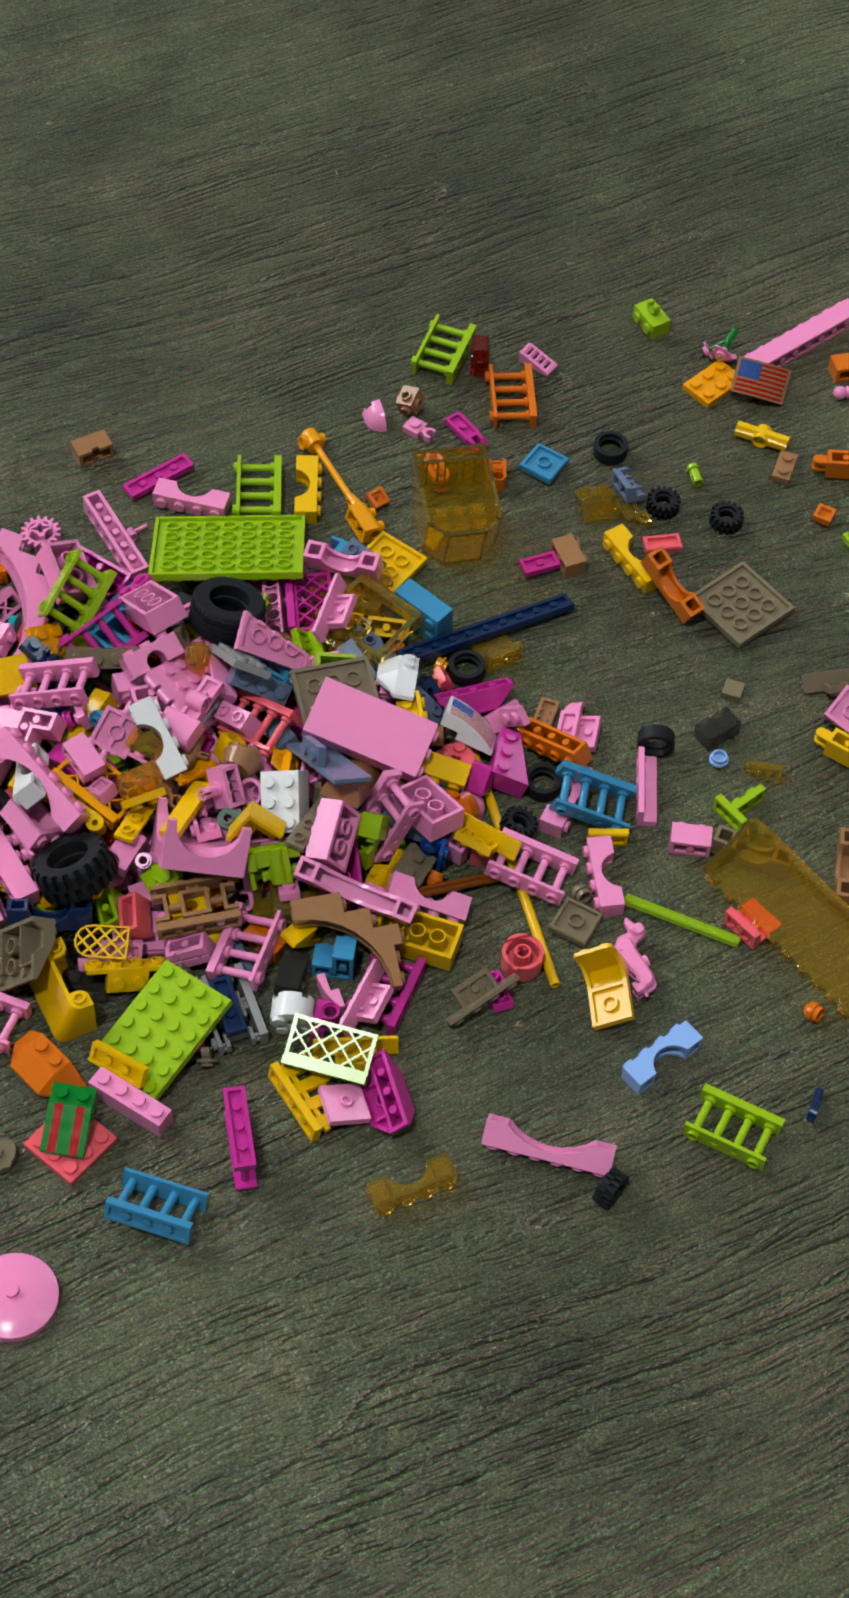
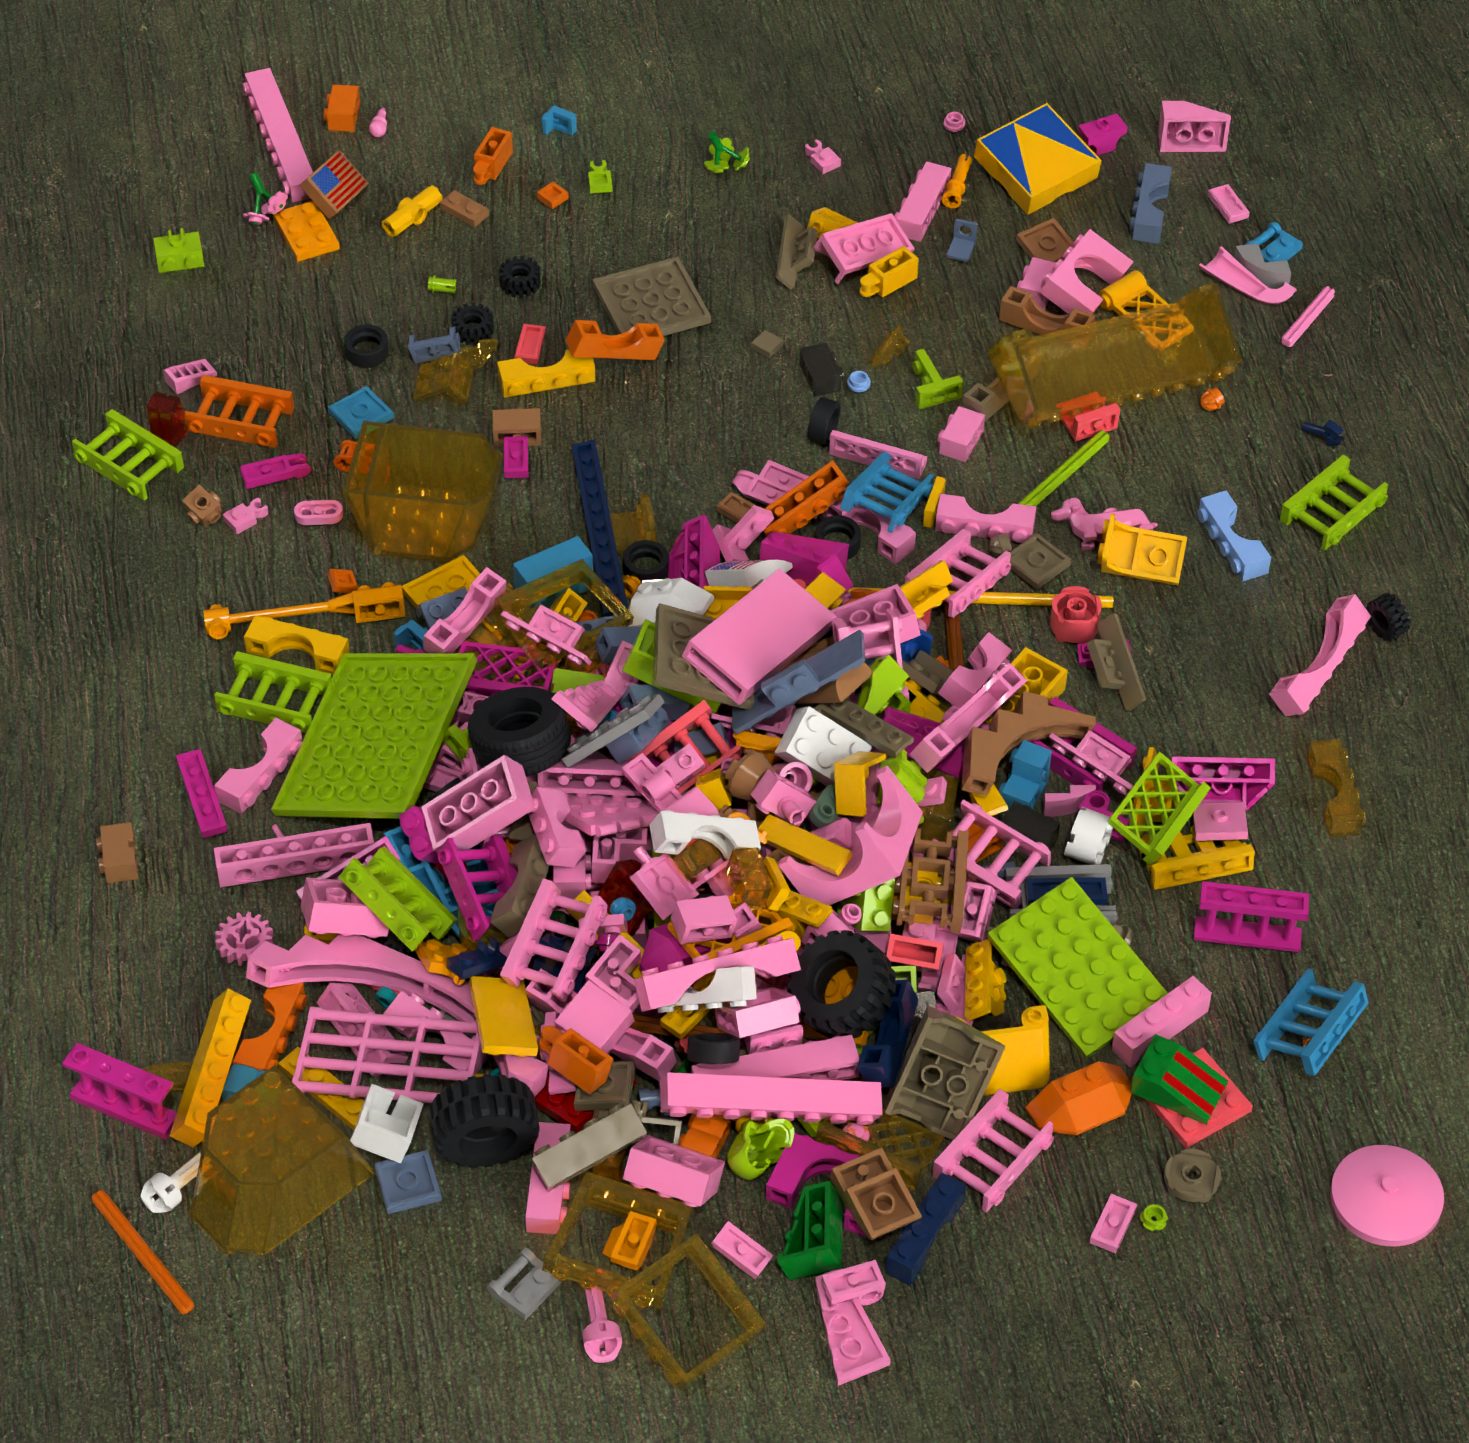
camera: 70 degrees left, 5 degrees down
yellow window [74,924,131,960] -> none
yellow plate [88,1040,149,1089] -> none
clear yellow head [185,642,211,670] -> none
bright pink brick [305,798,361,873] -> none
bright pink brick [362,399,387,432] -> none
black tyre [499,805,539,838] -> none

